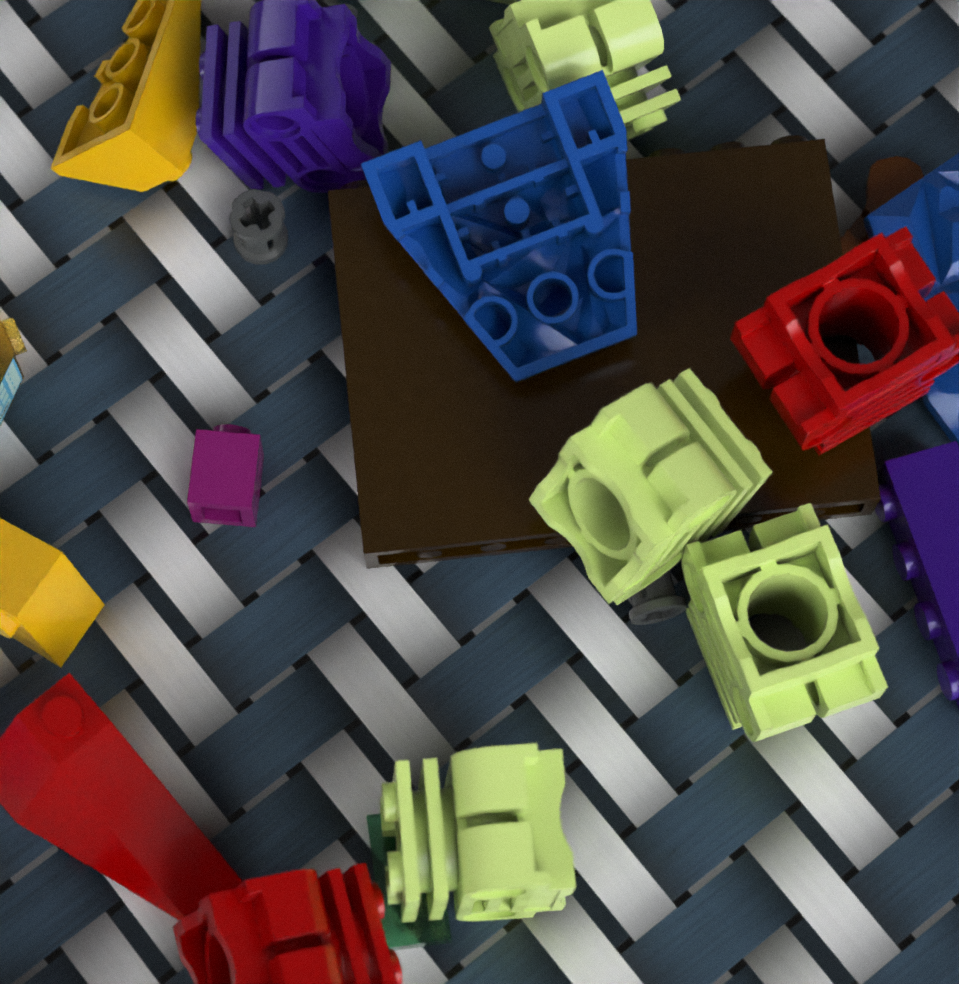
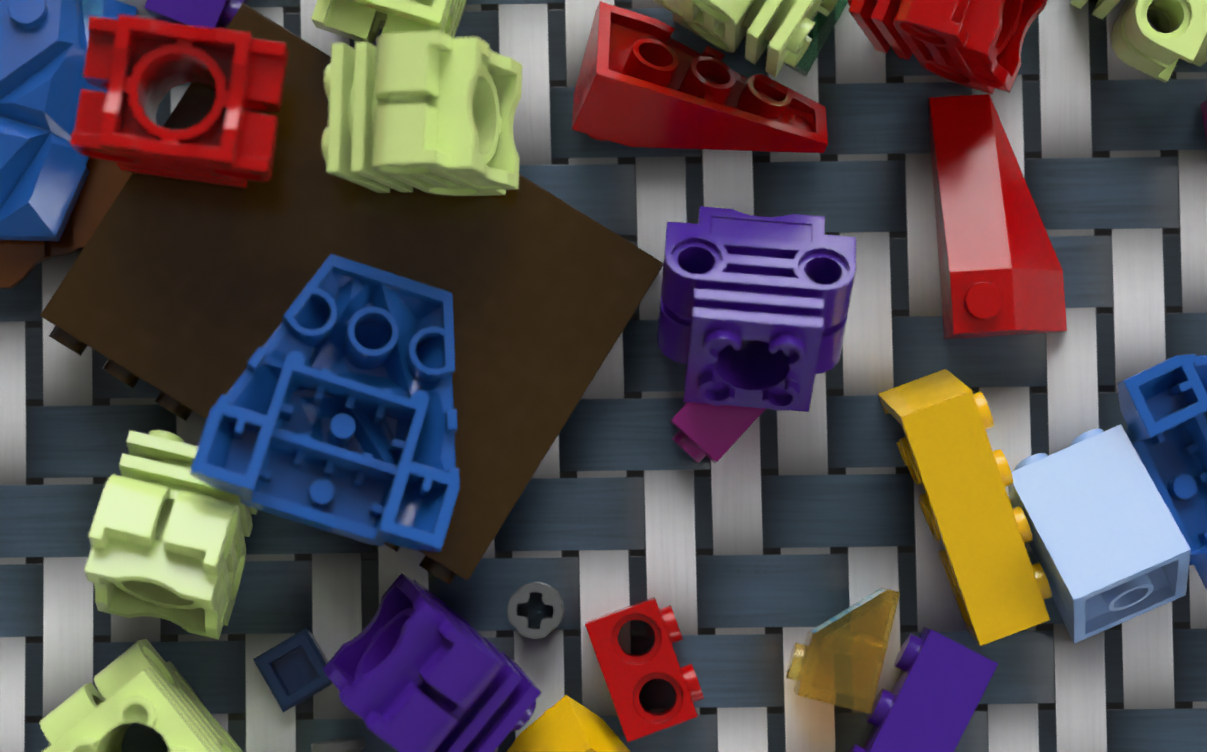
camera: 135 degrees left, 15 degrees up
none -> dark blue tile [253,627,333,712]
none -> red wedge [572,1,828,153]
none -> red brick [585,597,704,742]
none -> dark purple piece [657,206,856,412]

